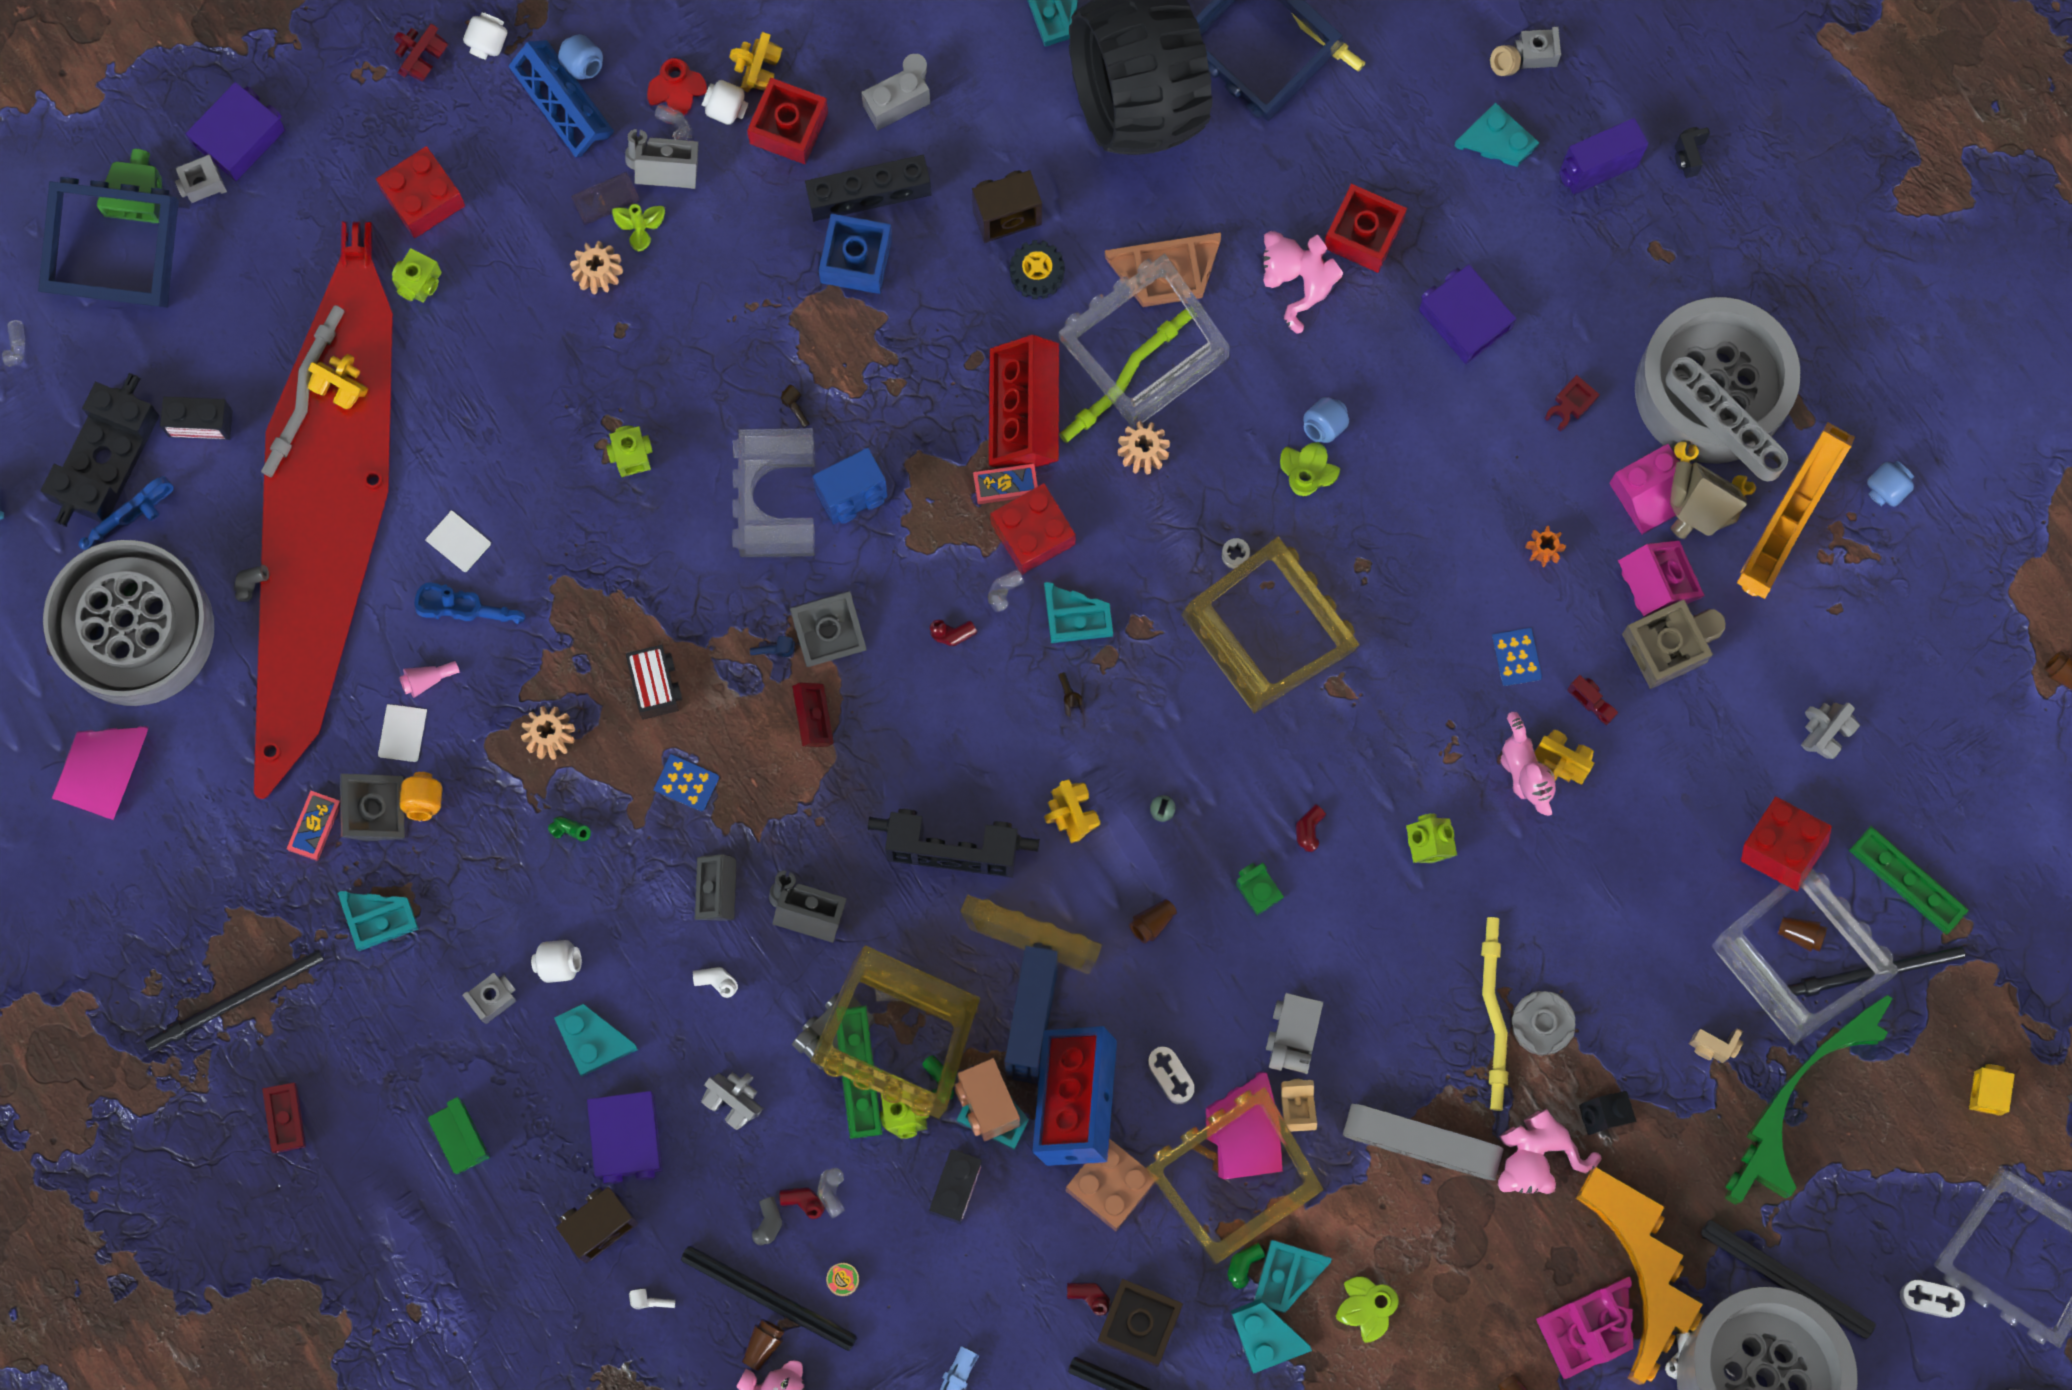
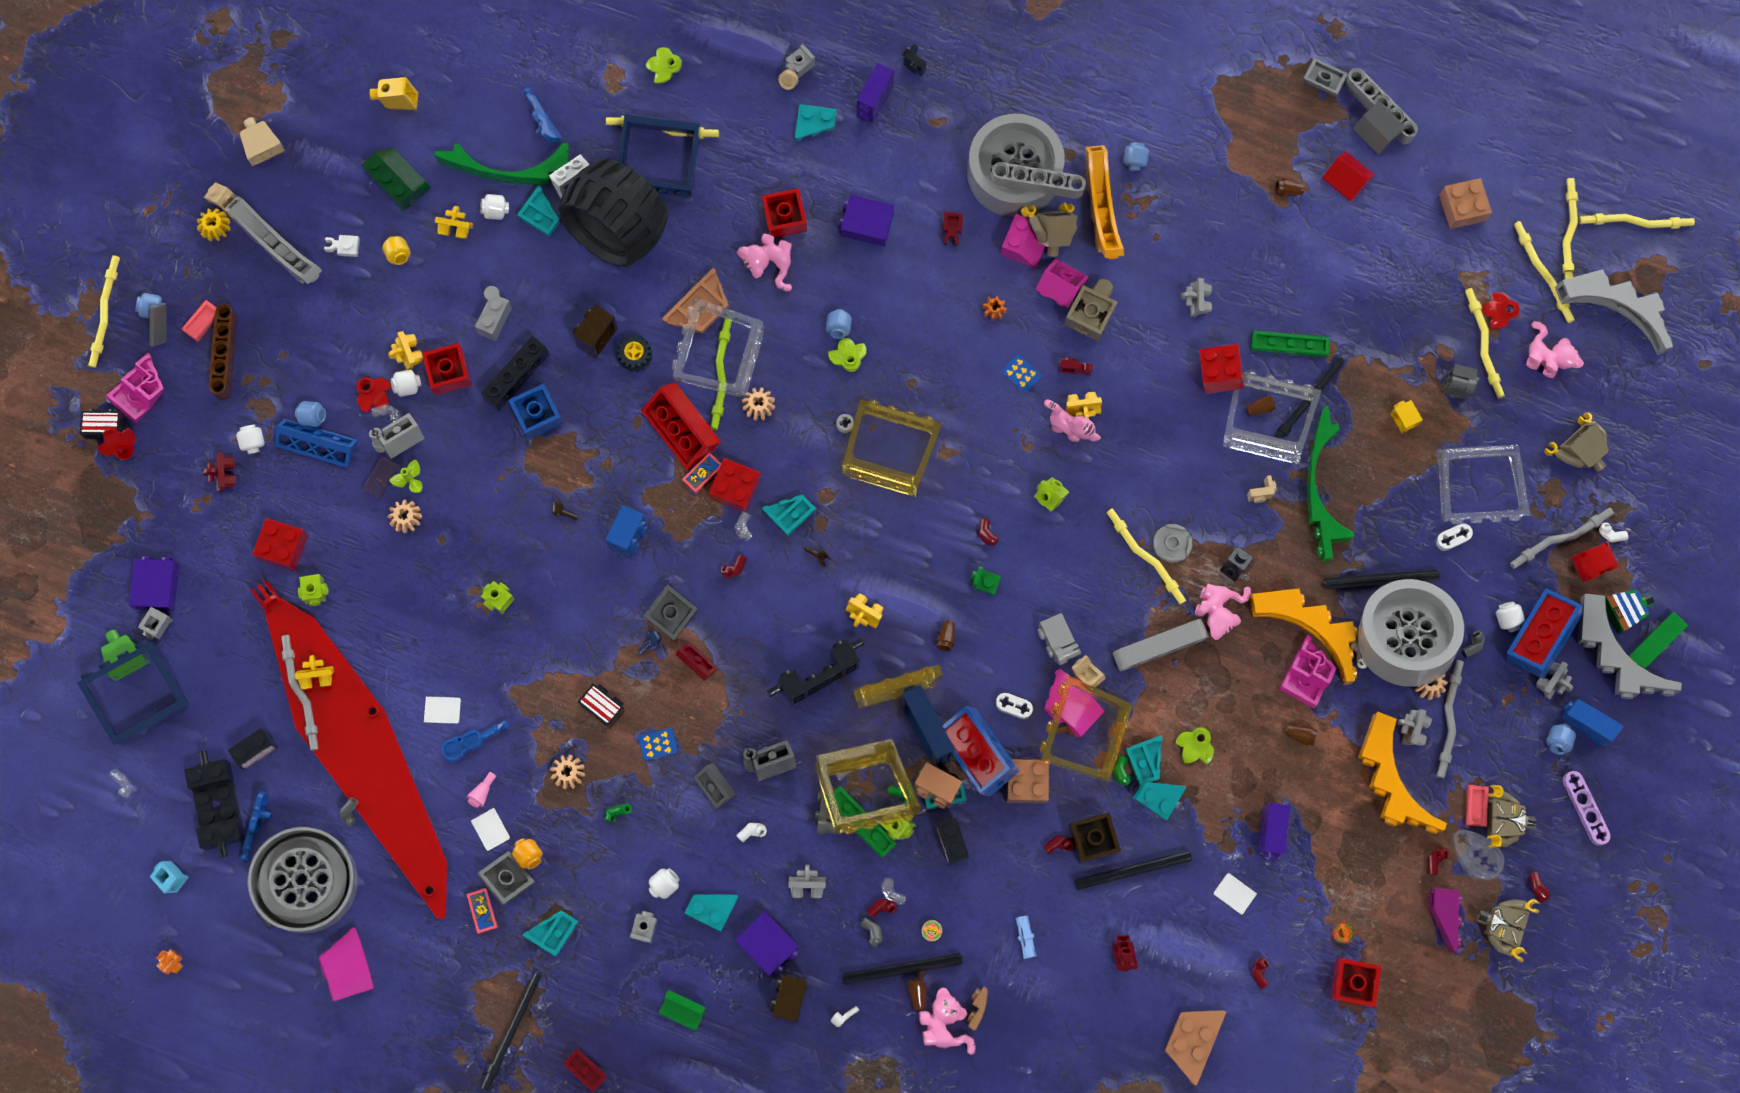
camera: 40 degrees left, 0 degrees up
clear arch [732,428,815,557] -> none
sand green hinge [1150,795,1176,822] -> none

